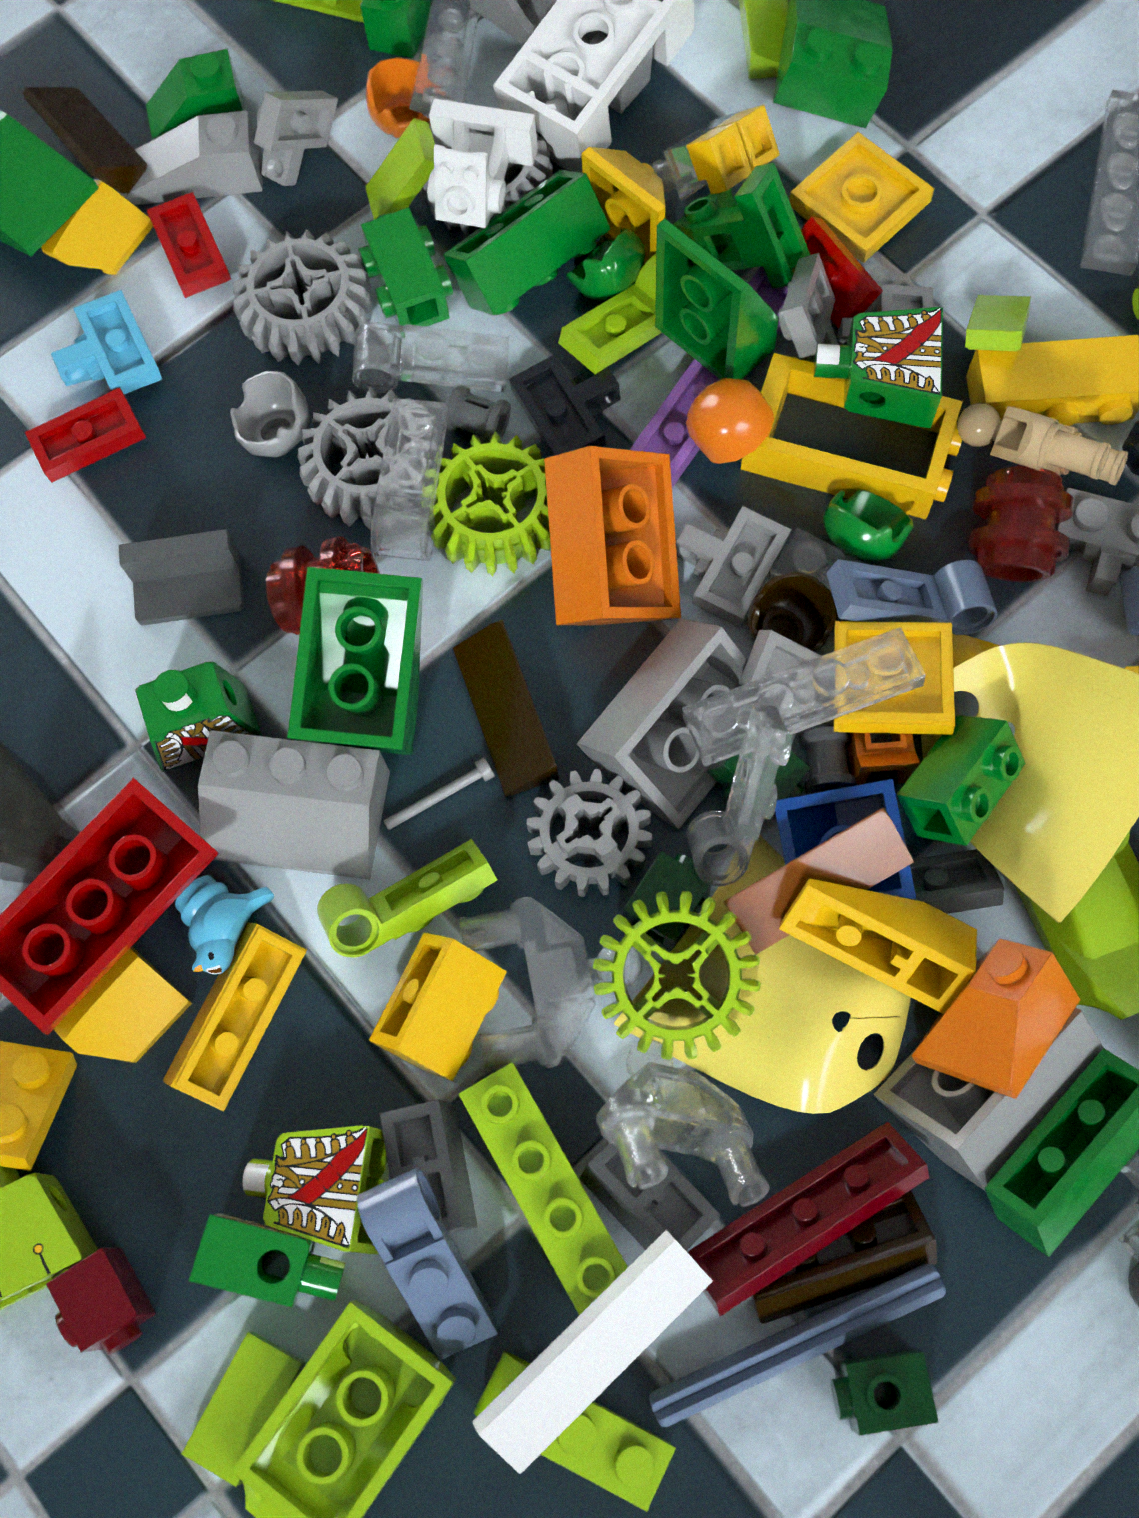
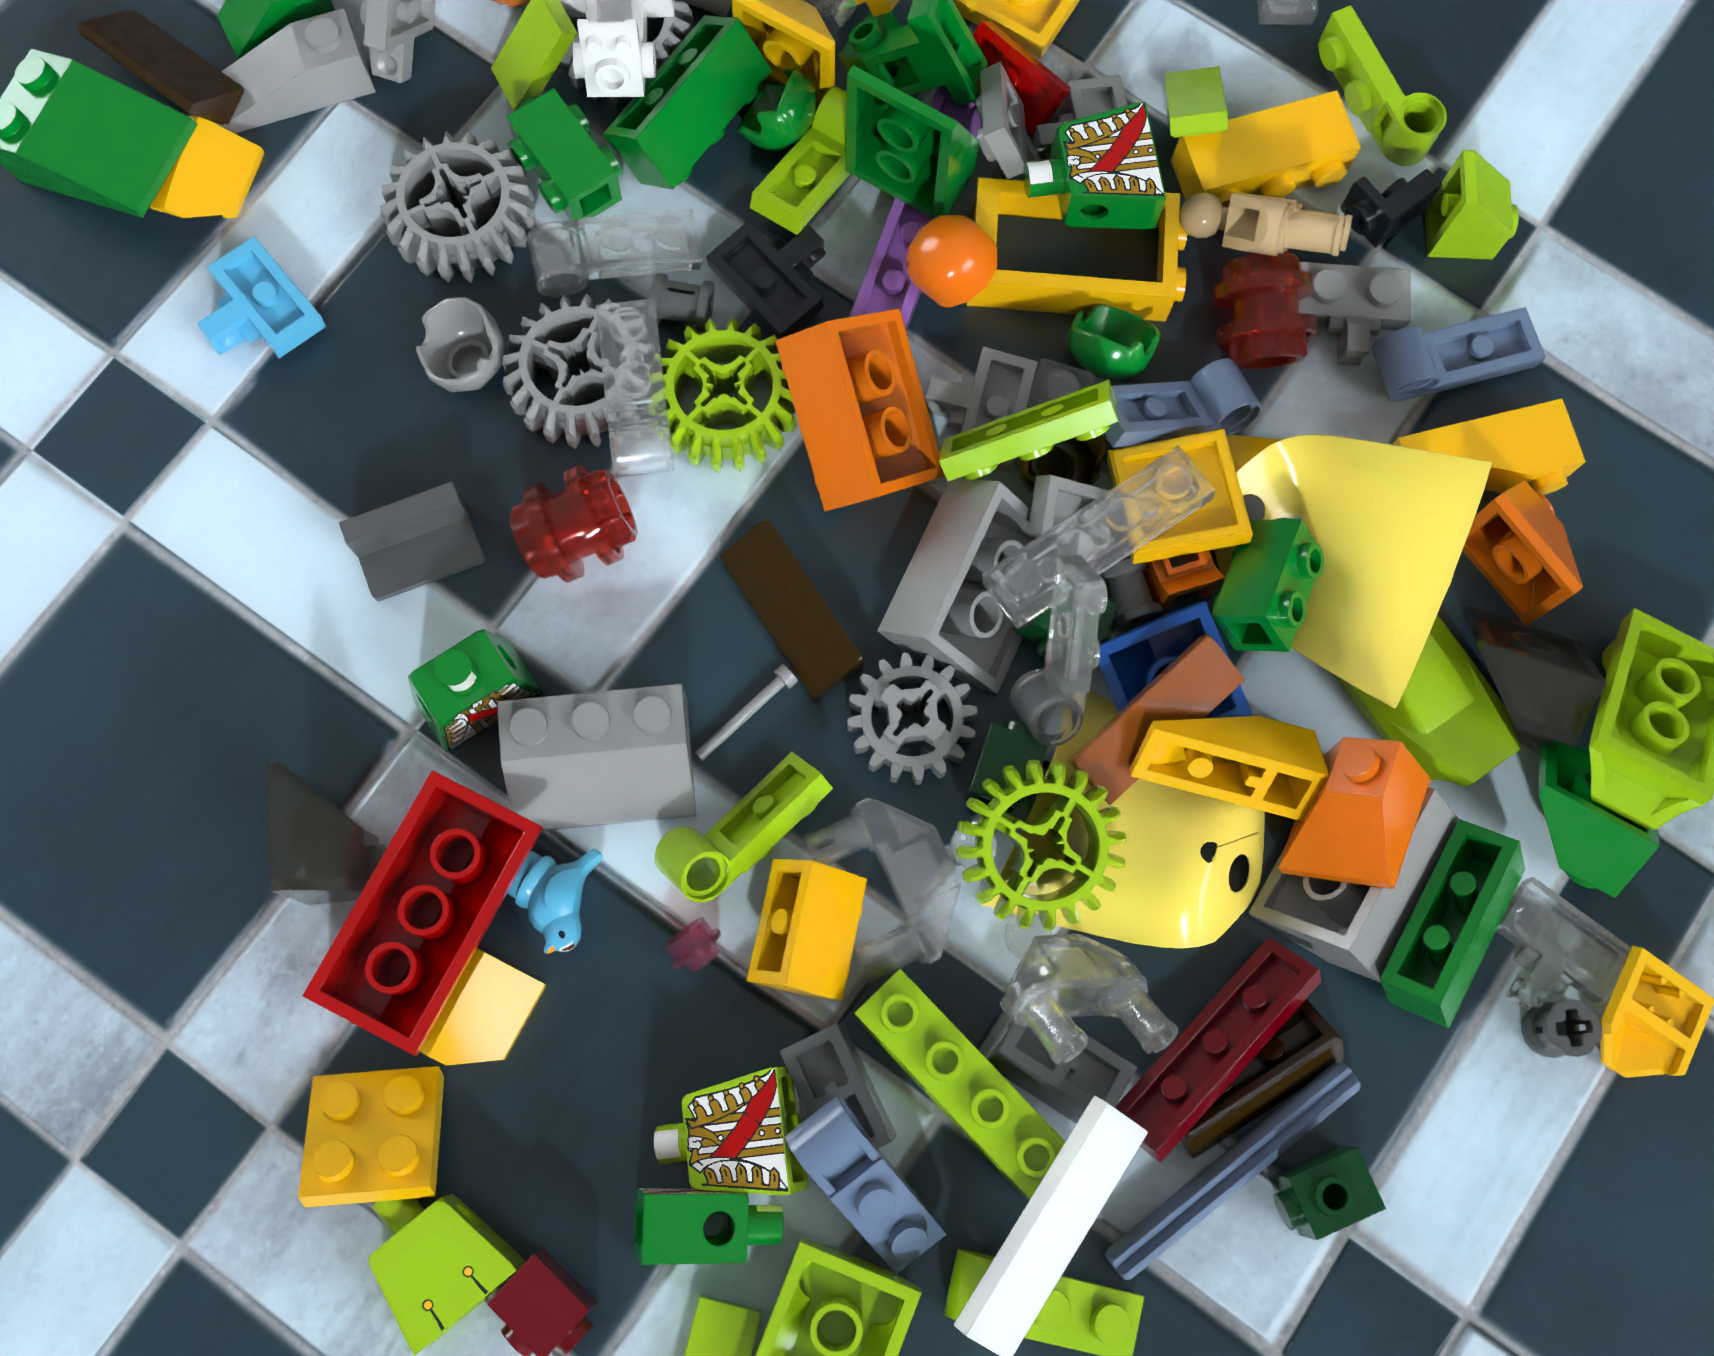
camera: 25 degrees left, 5 degrees up
red plate [24,387,146,483] -> none
red plate [147,192,232,298] -> none
yellow slope [163,923,307,1112] -> none
green slope [287,567,423,755] -> none
dark grey plate [910,849,1004,914] -> none
none -> clear pink plate [664,917,721,973]
none -> lime plate [939,380,1118,481]

